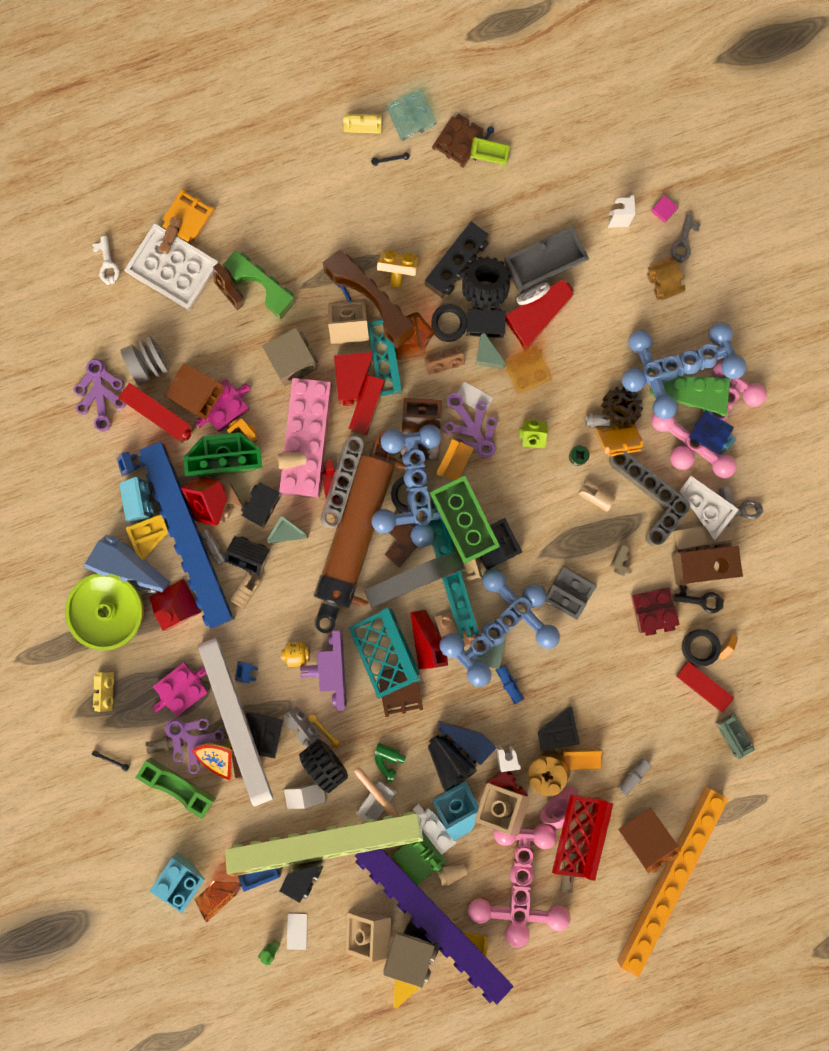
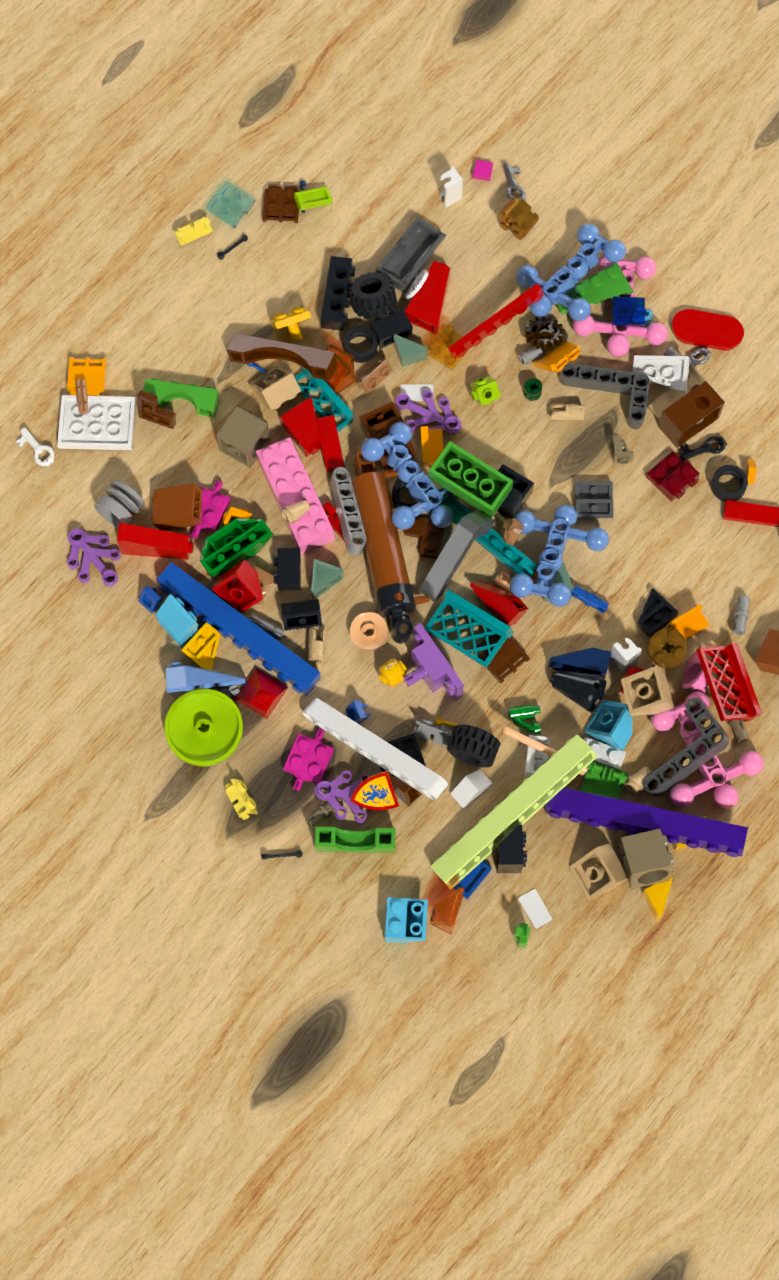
camera: 30 degrees left, 15 degrees down
none -> light nougat dish [350,612,388,650]
none -> red plate [448,283,544,359]
none -> medium nougat rock [500,518,524,546]
none -> dark grey beam [643,697,729,796]
none -> red tile [671,309,744,351]

